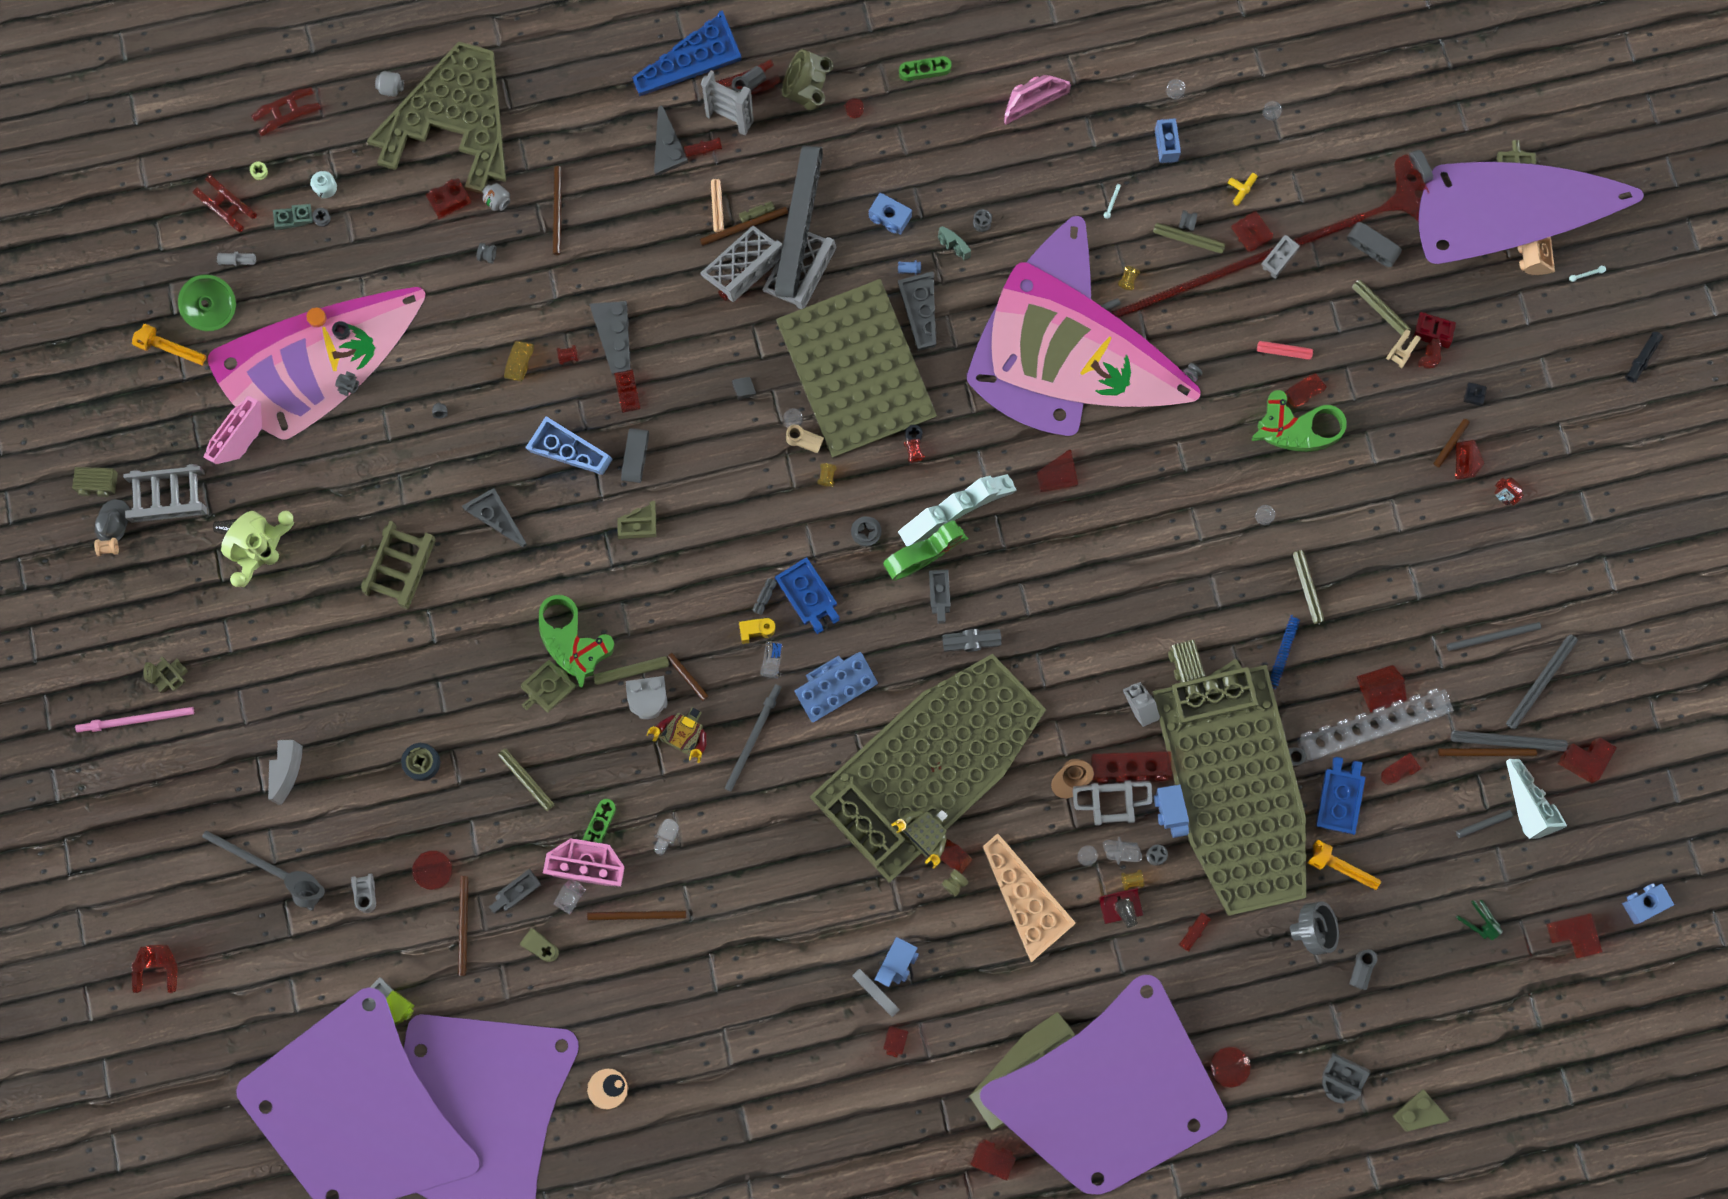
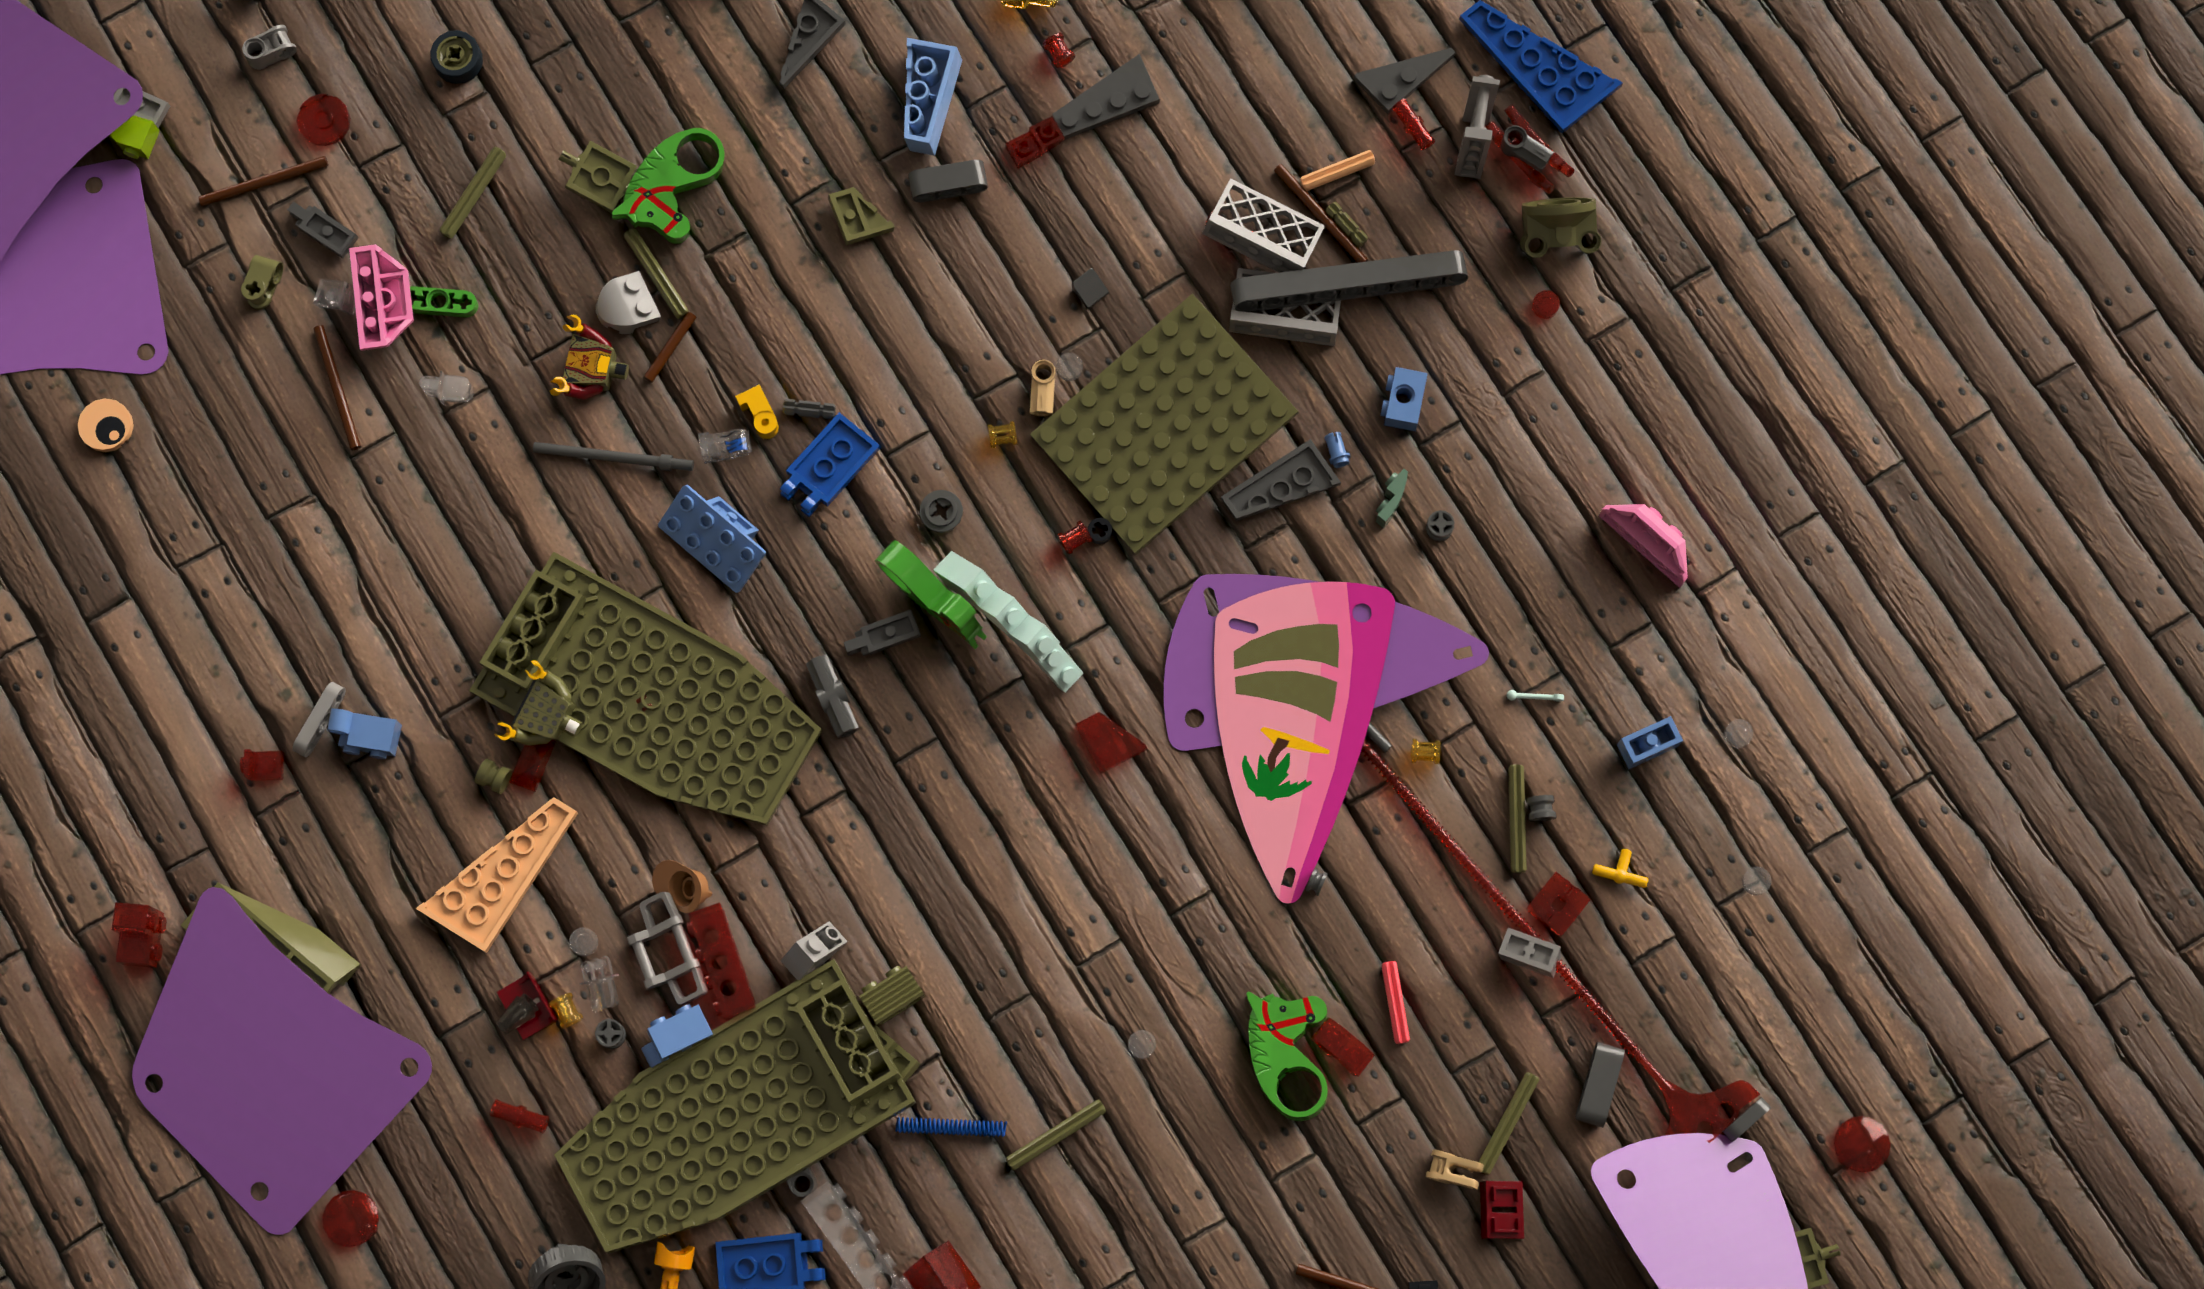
camera: 75 degrees right, 0 degrees up
bright green beam [899,56,951,81] -> none
clear red bracket [1418,339,1441,369] -> none
none -> clear red dish [1834,1116,1891,1173]

